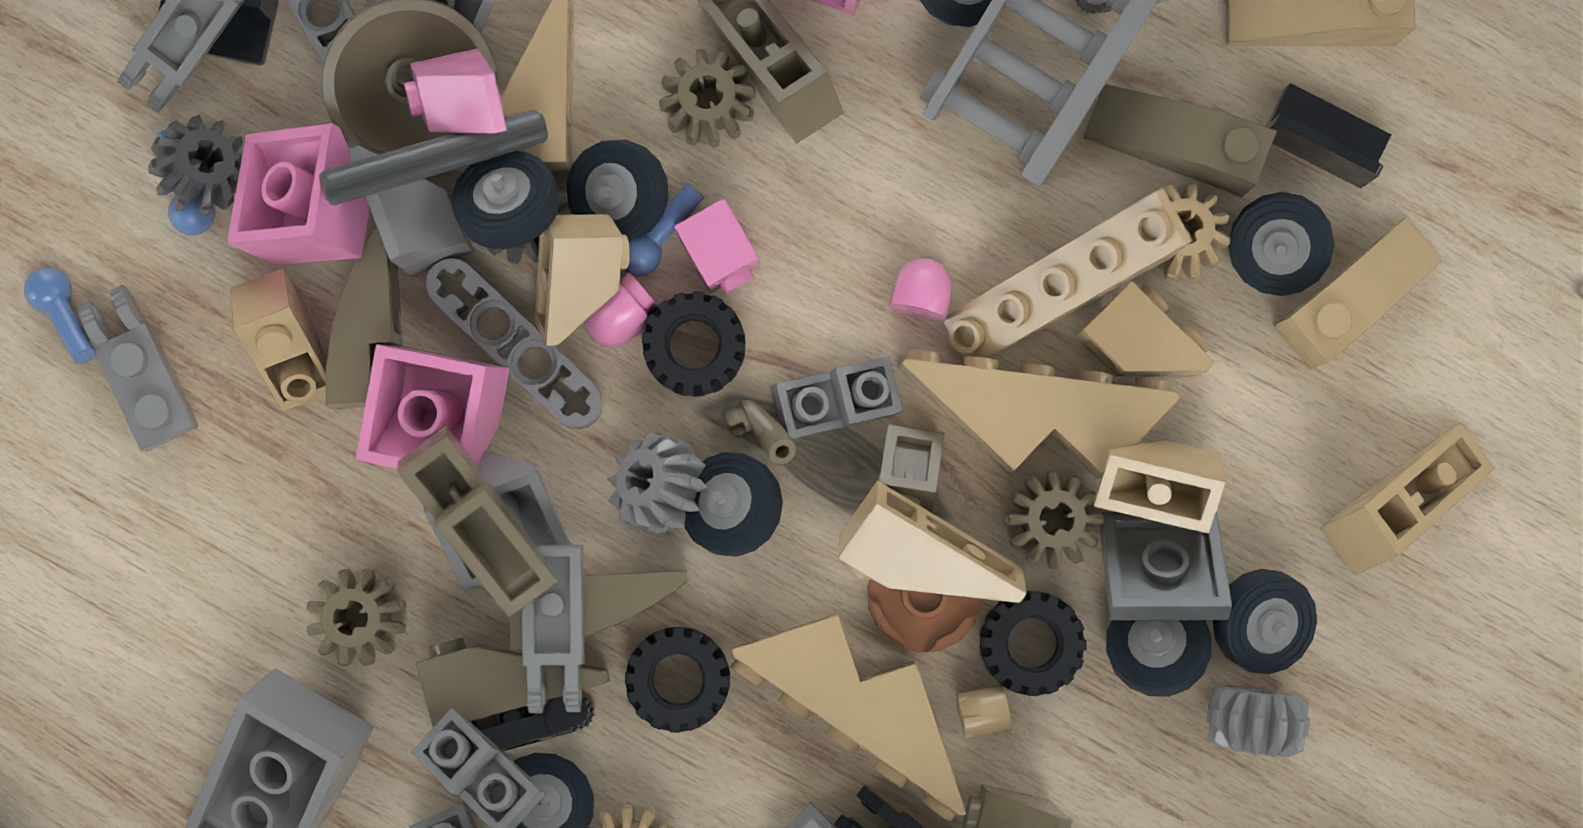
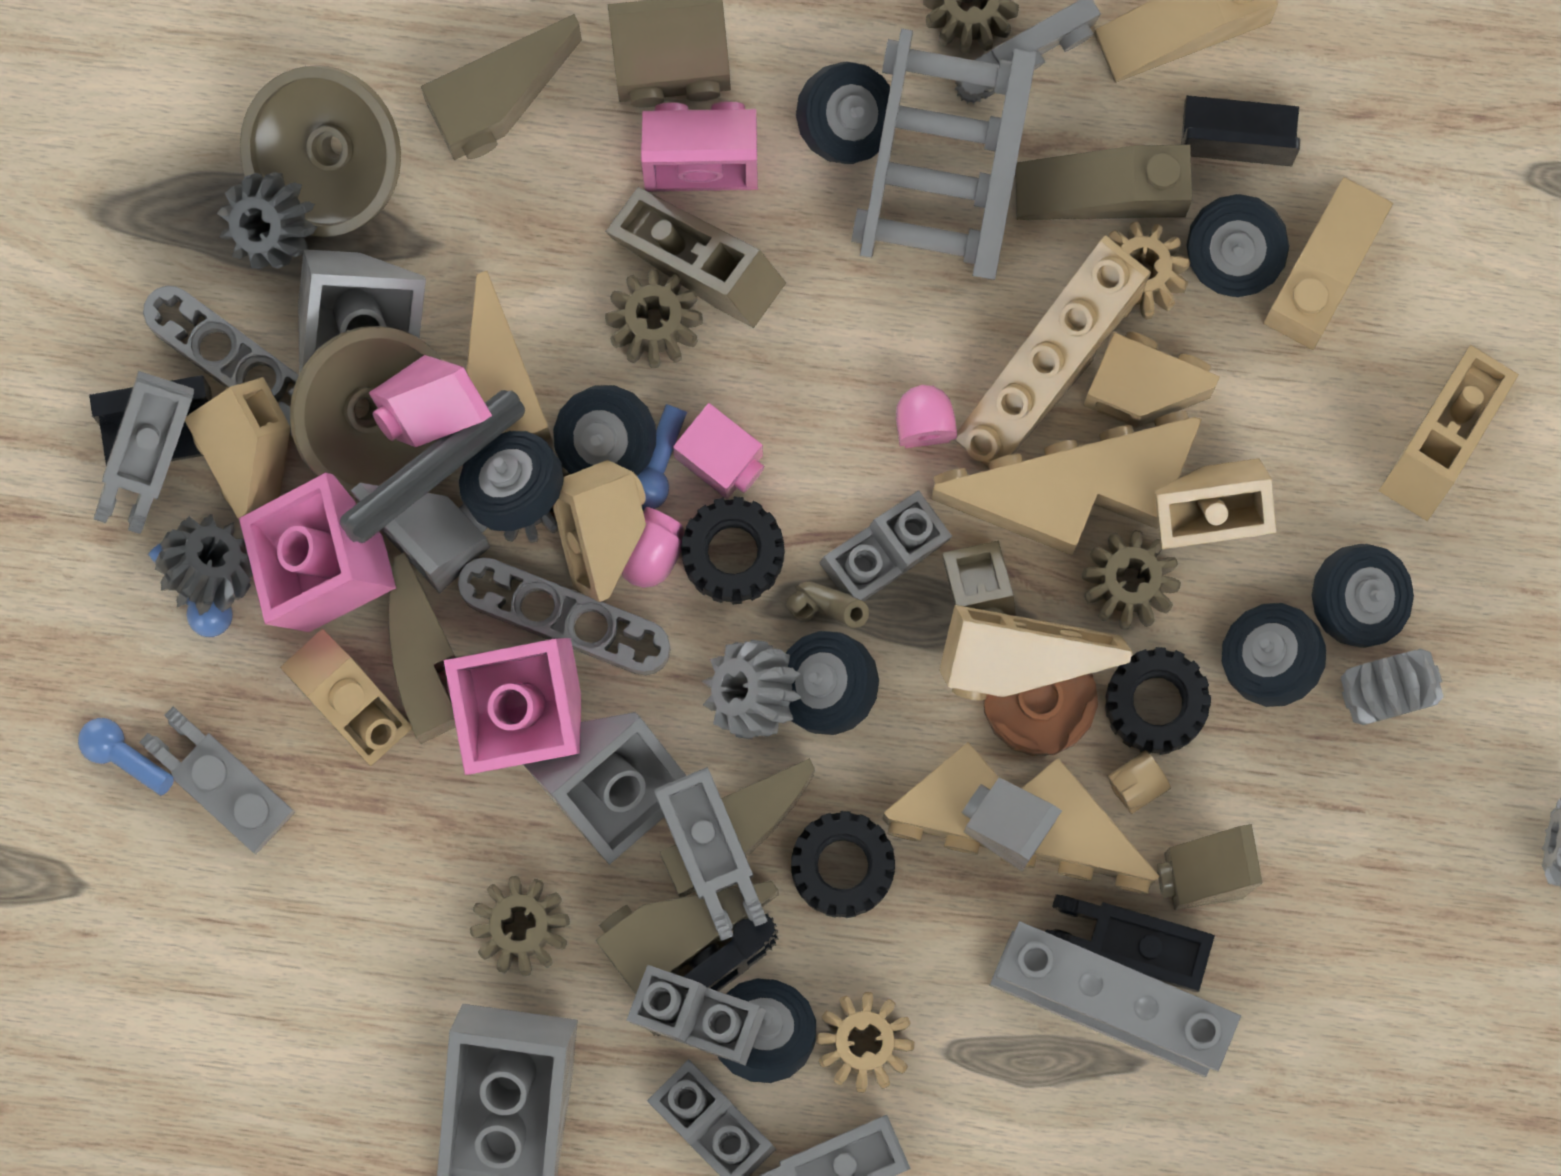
camera: 20 degrees left, 5 degrees down
dark tan slope [397,426,558,617] -> none
dark grey plate [1099,512,1232,620] -> none
none -> tan slope [185,377,291,519]
none -> light grey slope [962,778,1062,871]

